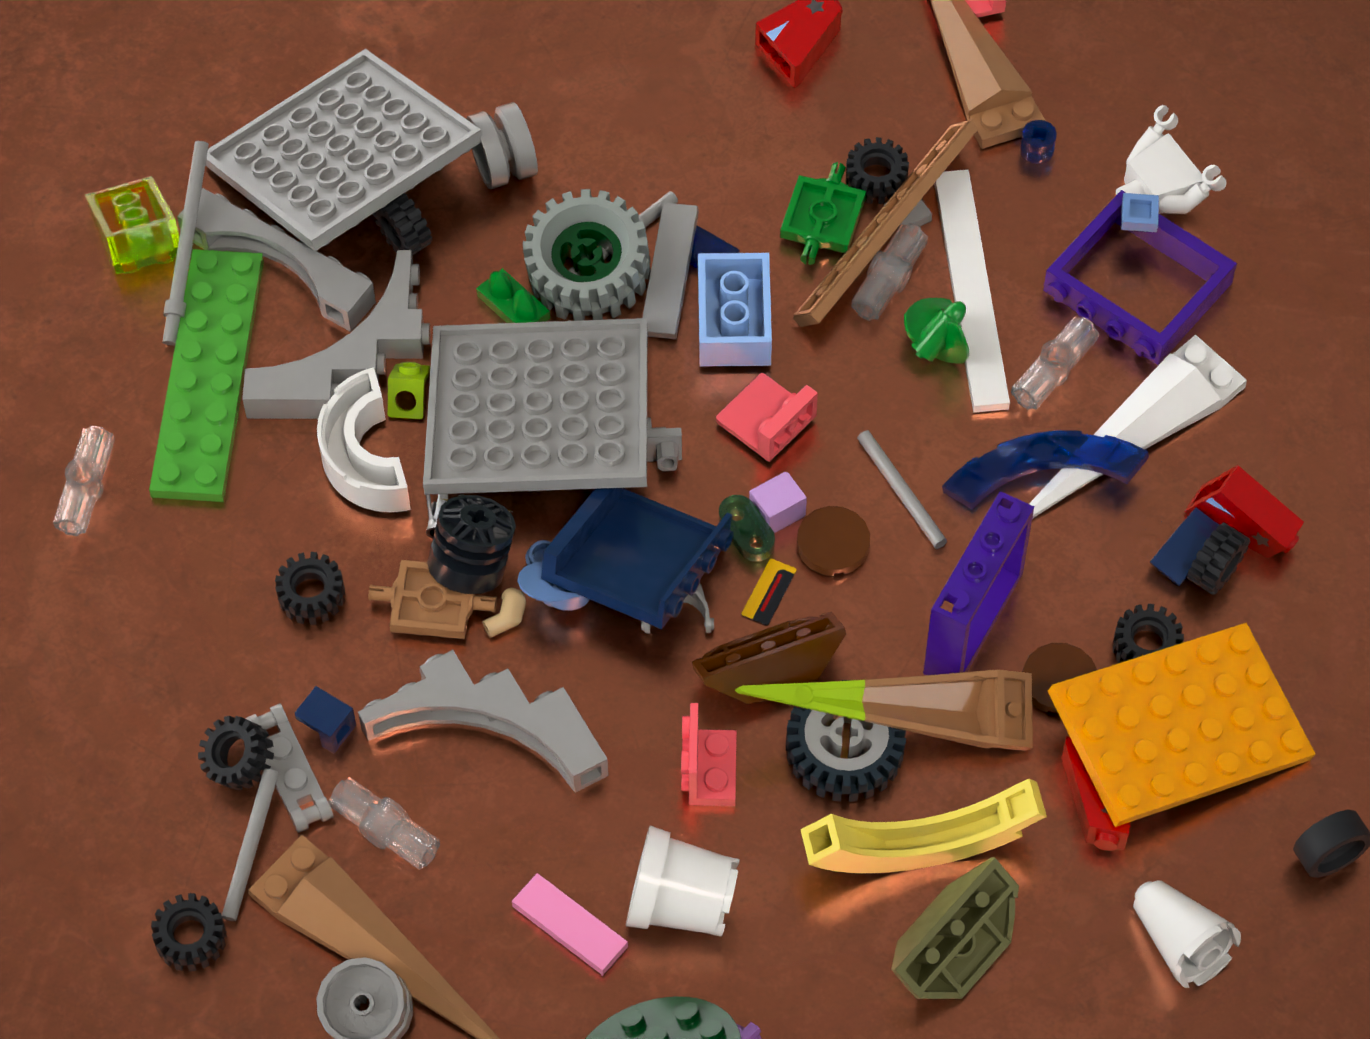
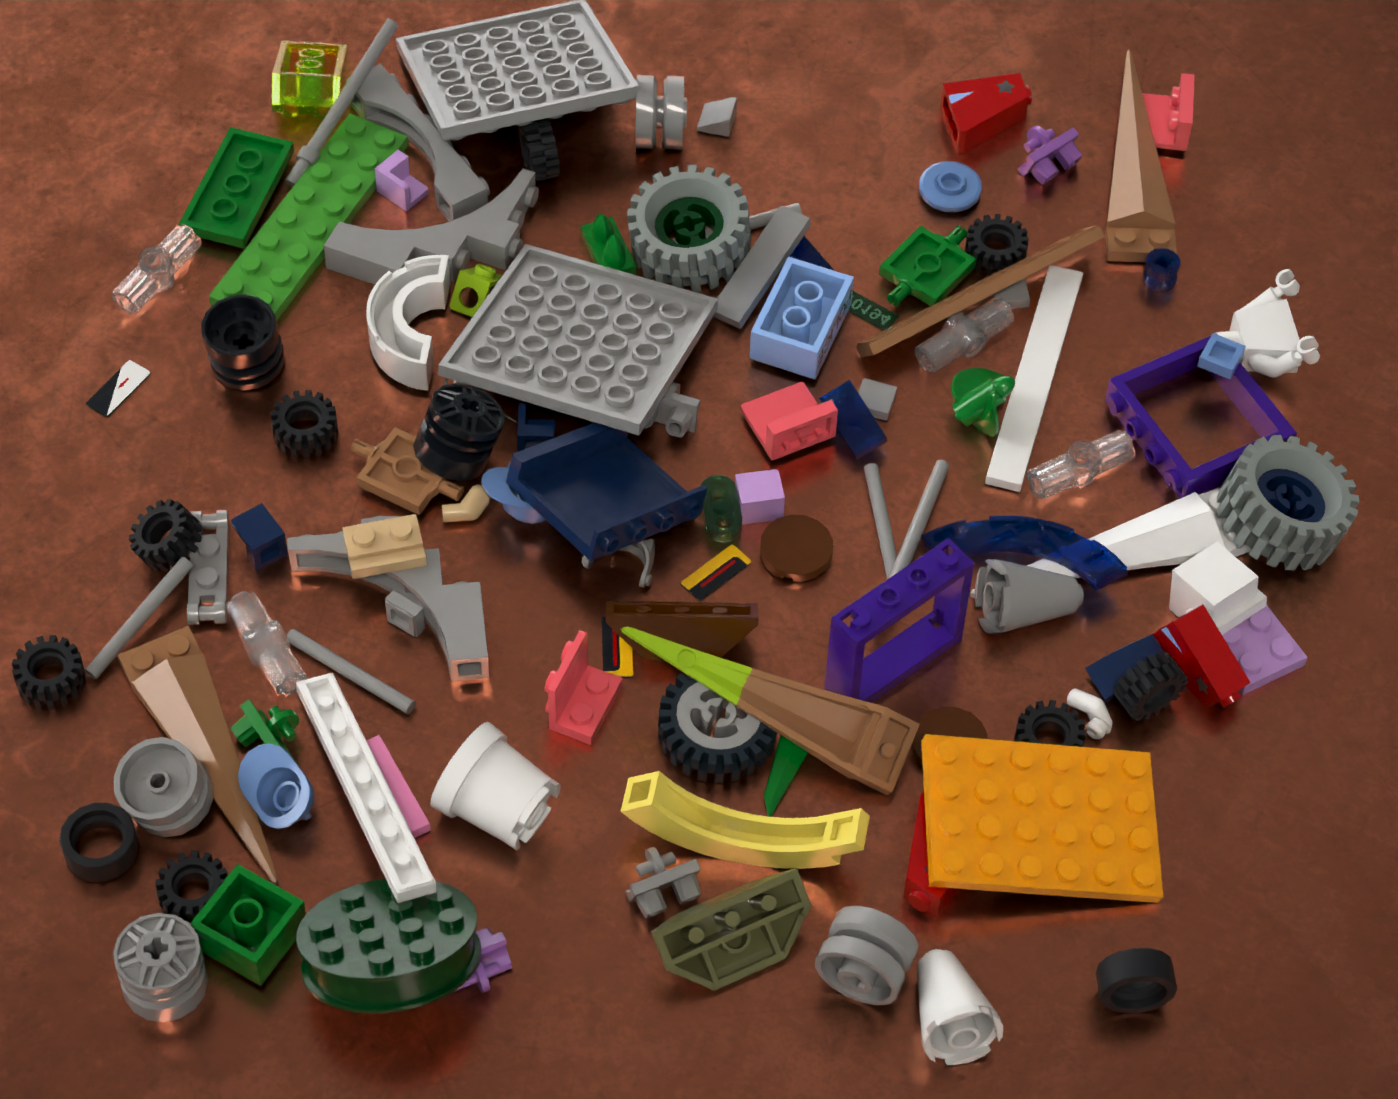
camera: 20 degrees right, 5 degrees down
none -> sticker [86,360,150,416]
none -> green plate [179,127,294,249]
none -> black wheel [201,294,285,391]
none -> green hips [230,699,299,763]
none -> medium blue piece [238,743,315,829]
none -> light grey bar [286,628,416,714]
none -> white tile [296,672,436,903]
none -> tan plate [342,514,427,579]
none -> lavender panel [375,150,428,212]
none -> light grey tile [385,590,425,637]
none -> dark blue panel [517,403,556,452]
none -> sticker [602,616,633,677]
none -> light grey hips [625,847,701,919]
none -> light grey slope [697,97,737,137]
none -> green bar [764,735,808,817]
none -> light grey wheel [814,905,919,1005]
none -> clear blue plate [819,380,888,460]
none -> clear green sticker [848,291,899,330]
none -> light grey tile [853,378,898,421]
none -> light grey bar [888,460,949,579]
none -> medium blue wheel [919,161,982,212]
none -> light grey cone [975,559,1083,634]
none -> medium lavender hips [1018,126,1083,185]
none -> white arm [1067,688,1113,740]
none -> white plate [1169,542,1267,635]
none -> light grey wheel [1217,435,1359,571]
none -> lavender plate [1222,604,1308,695]

